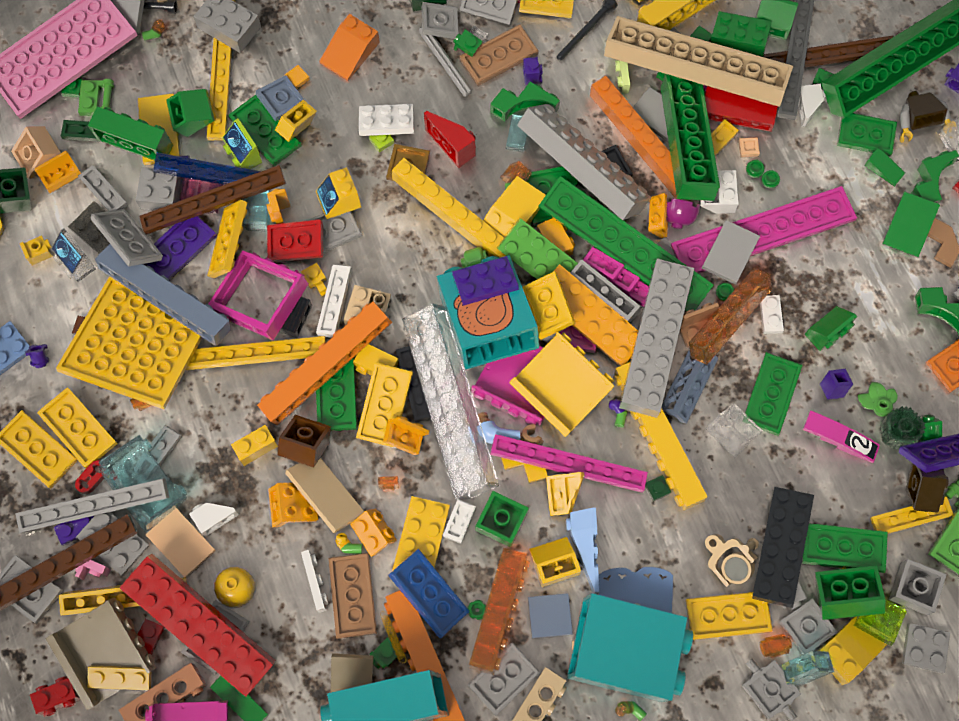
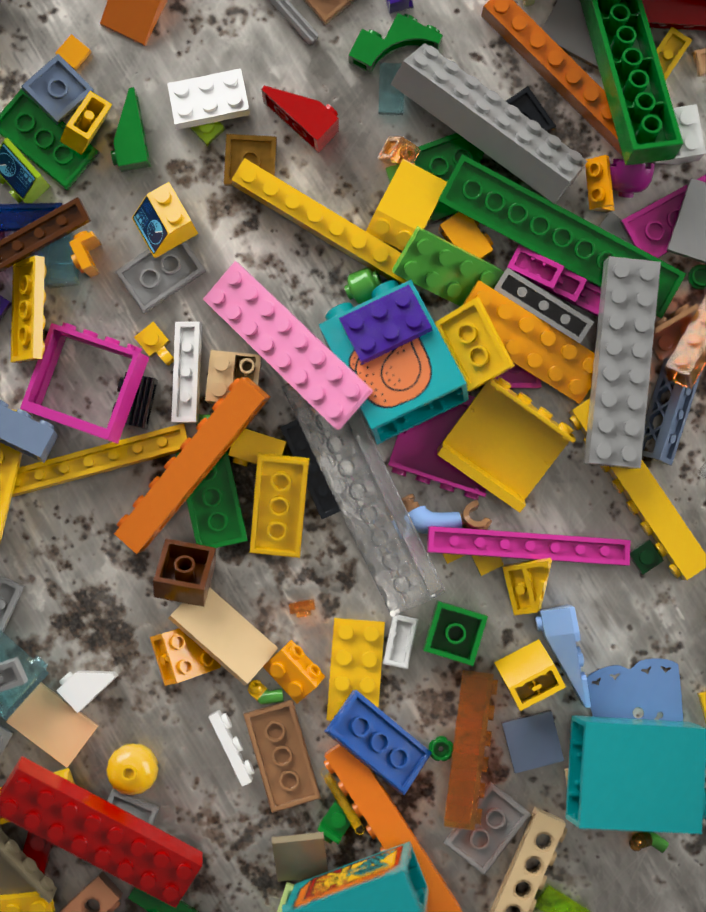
camera: 10 degrees left, 15 degrees up
yellow brick [231,425,278,466] -> none
red plate [267,219,323,262] -> none
light orange bracket [383,416,430,455] -> none
arm [609,399,627,428] -> none
none -> green slope [111,87,151,172]
none -> bright pink plate [203,261,373,430]

